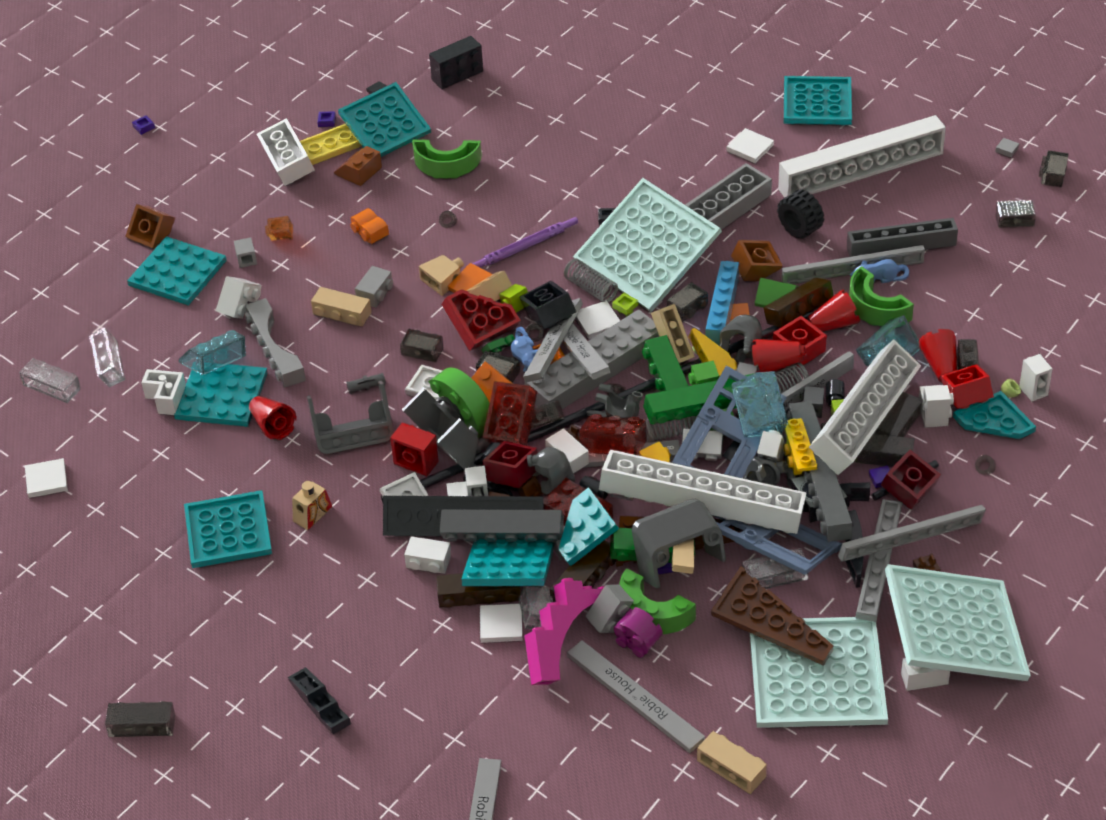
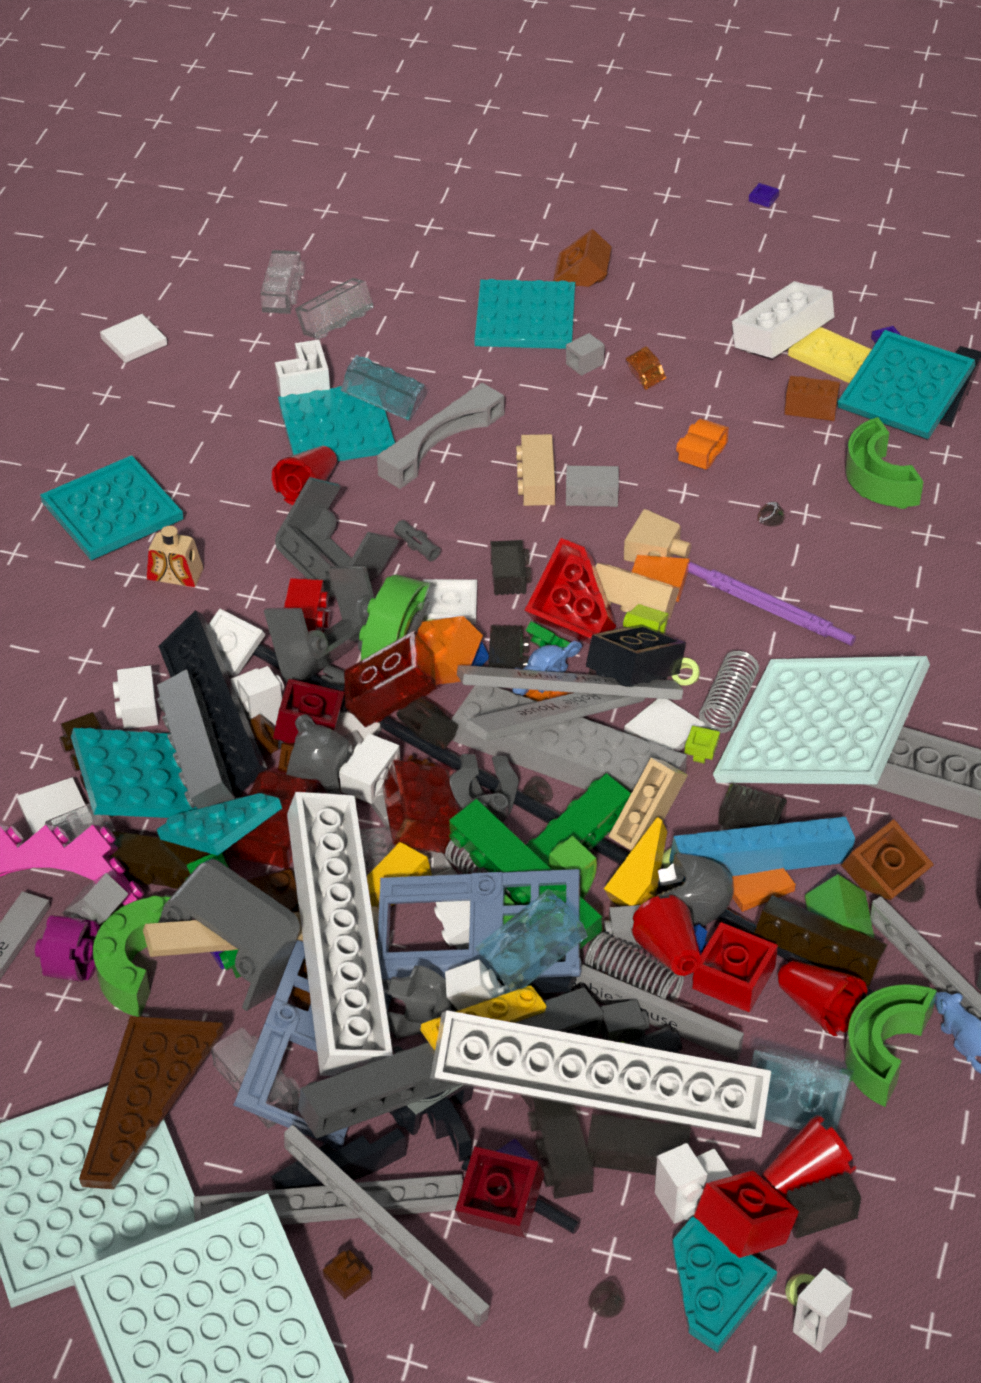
camera: 65 degrees right, 0 degrees up
white brick [216,276,262,319] -> none

